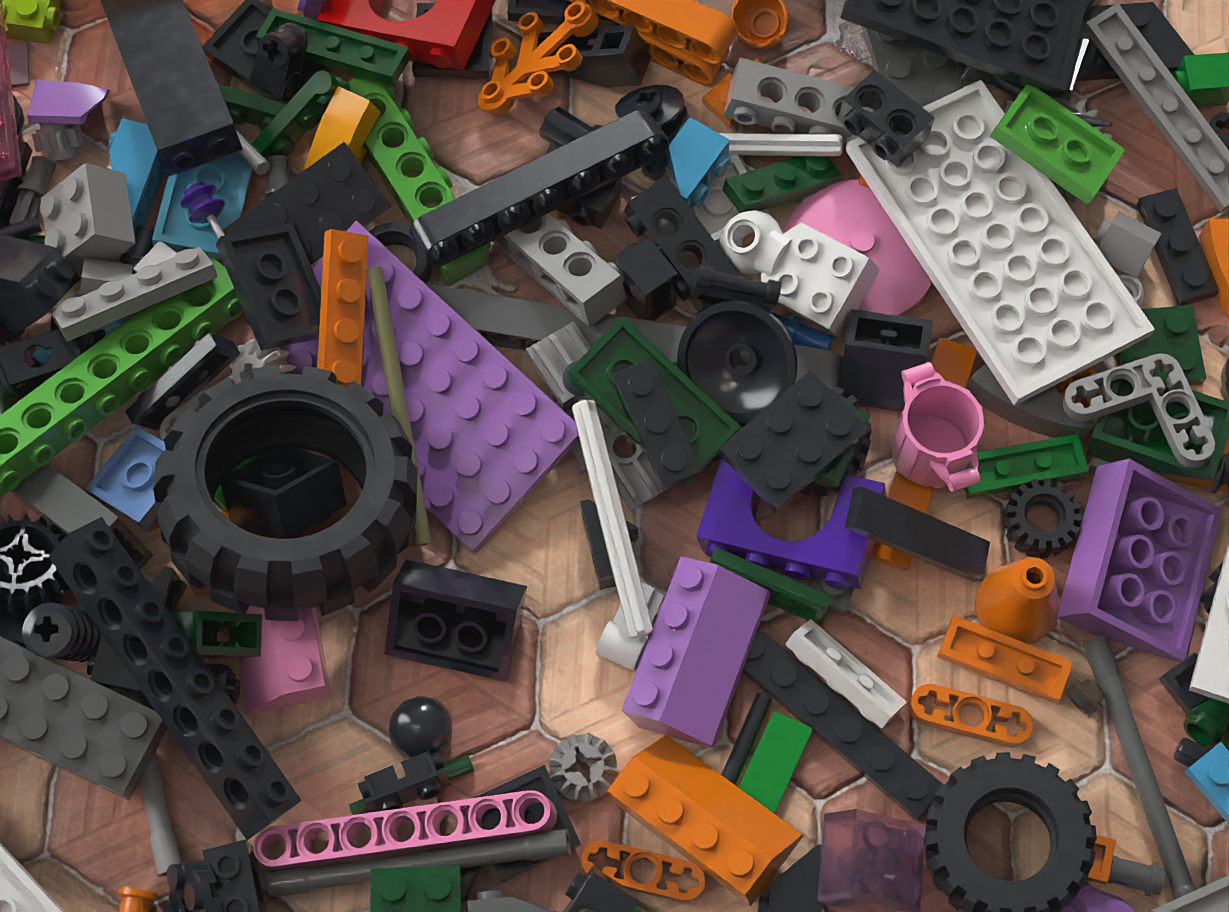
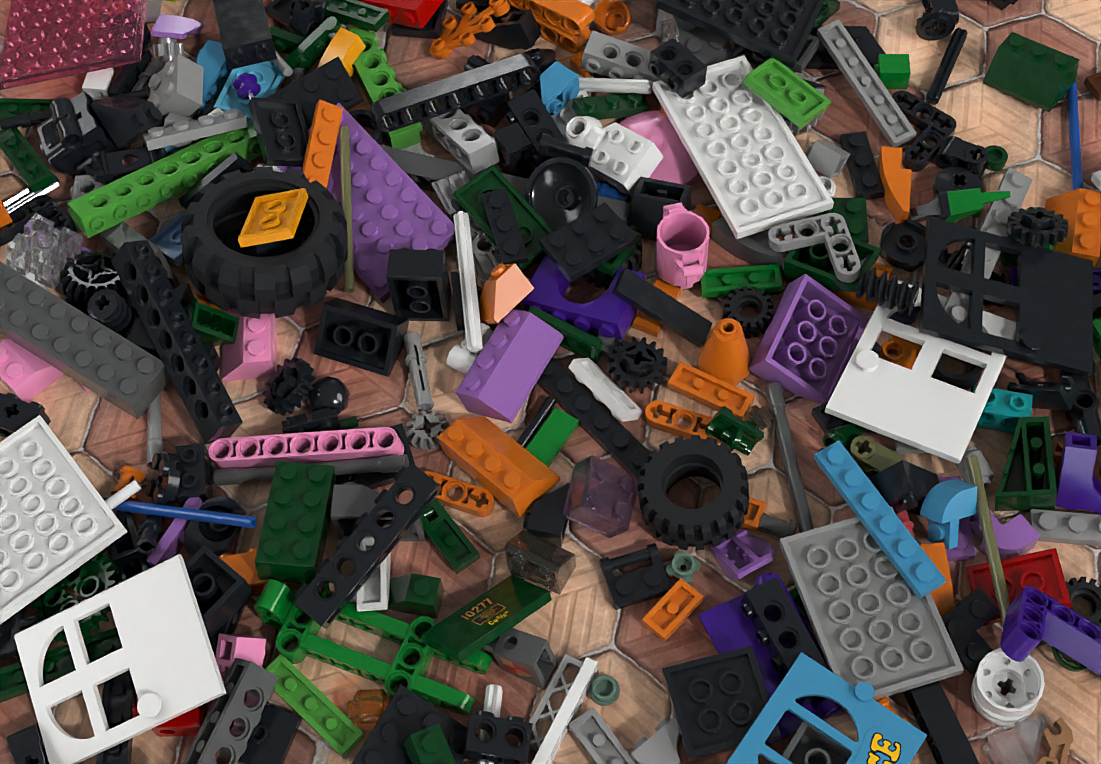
camera: 10 degrees right, 10 degrees down
none -> light orange tile [238,188,308,248]
none -> black gear [263,357,315,416]
none -> black brick [386,248,452,322]
none -> light grey pin [403,332,434,411]
none -> slope [478,263,534,324]
none -> black gear [608,337,668,394]
none -> dark green hips [705,406,764,456]

